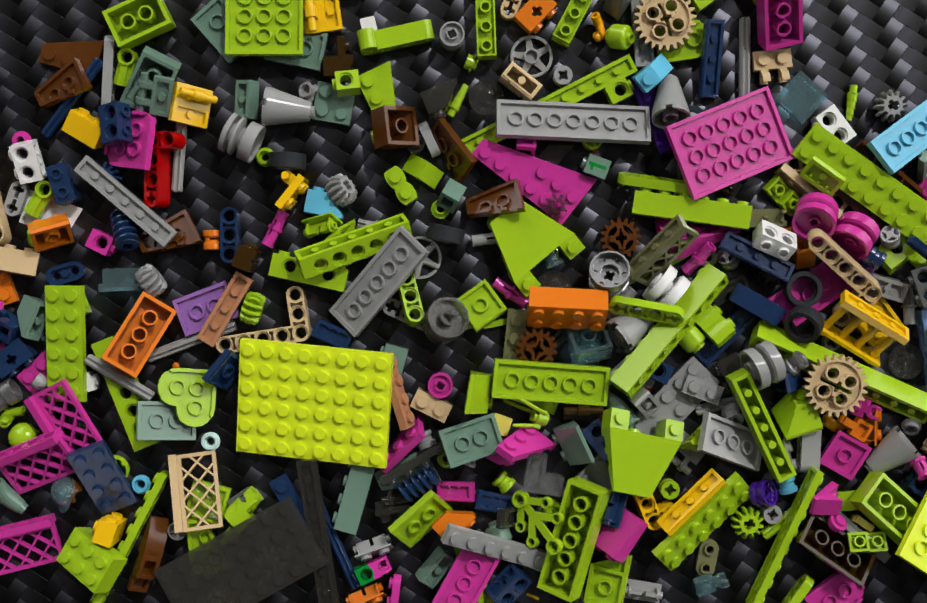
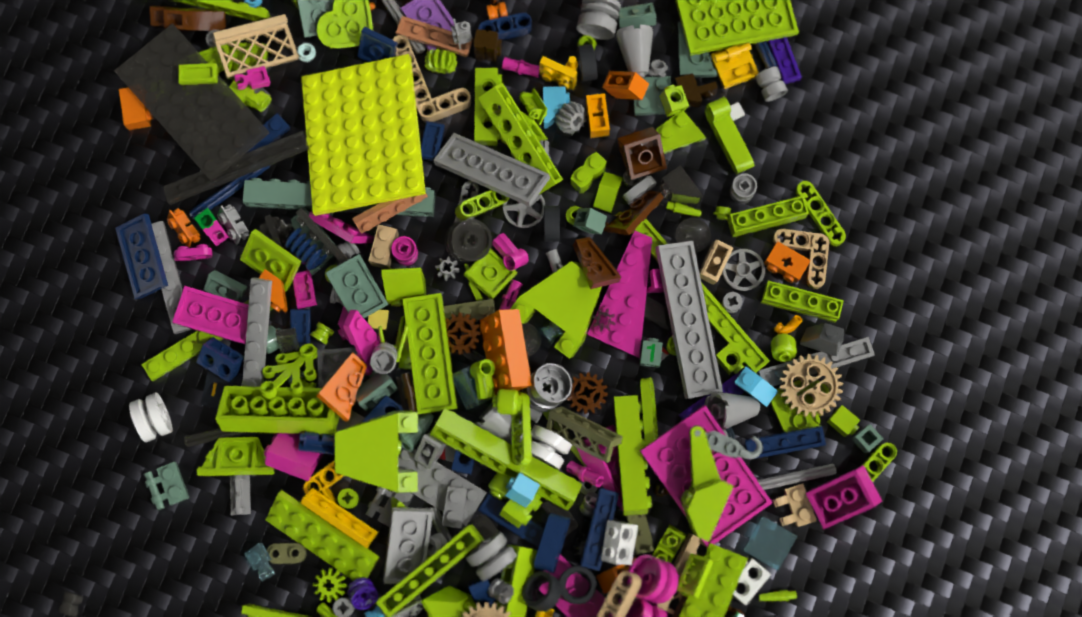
camera: 80 degrees right, 10 degrees down
none -> lime tile [178,63,218,85]
none -> dark pink plate [235,66,270,90]
none -> orange wing [316,353,367,422]
none -> light grey wheel [371,342,397,374]
none -> light grey gear [435,256,459,281]
none -> light grey hinge [451,18,472,50]
none -> lime piece [470,359,495,400]
none -> dark pink piece [491,233,529,271]
none -> lime head [493,389,522,415]
none -> medium azure brick [505,473,540,508]
none -> light orange brick [586,93,610,138]
none -> orange brick [602,71,649,100]
none -> lime slope [681,425,762,542]

